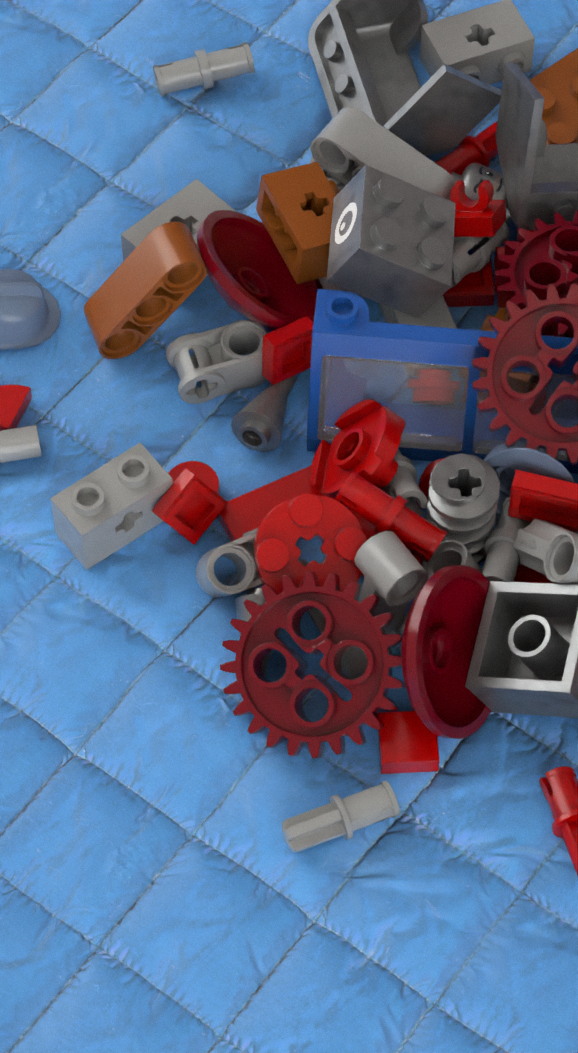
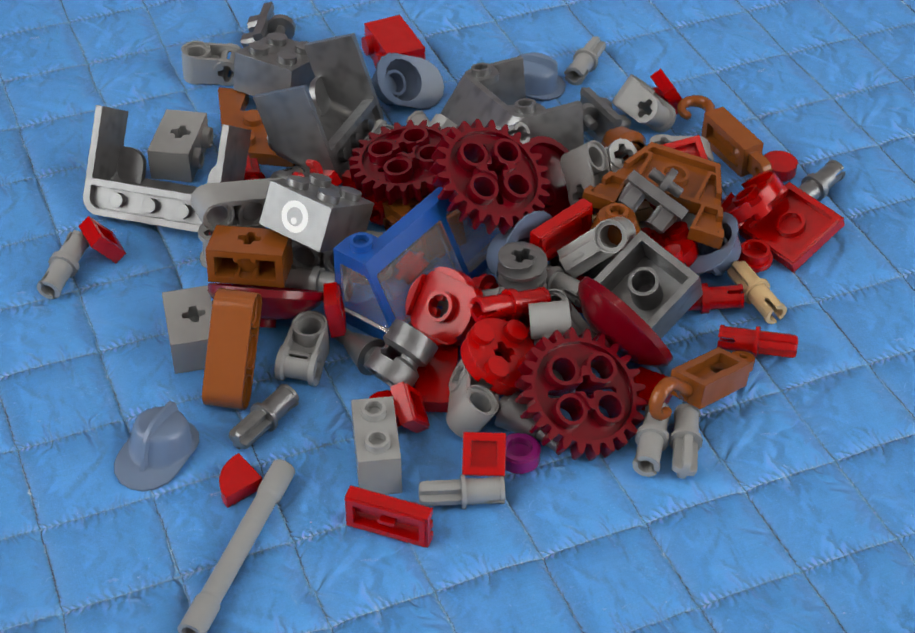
camera: 60 degrees left, 15 degrees down
none -> red tile [78,216,126,263]
none -> flat silver axle [229,384,299,449]
none -> red tile [345,485,433,548]
none -> flat silver wheel [363,319,439,387]
none -> light grey axle [419,475,505,509]
none -> red tile [462,432,506,477]
none -> magenta tile [505,433,541,474]
none -> light grey pin [633,403,671,477]
none -> dark orange piece [649,347,755,421]

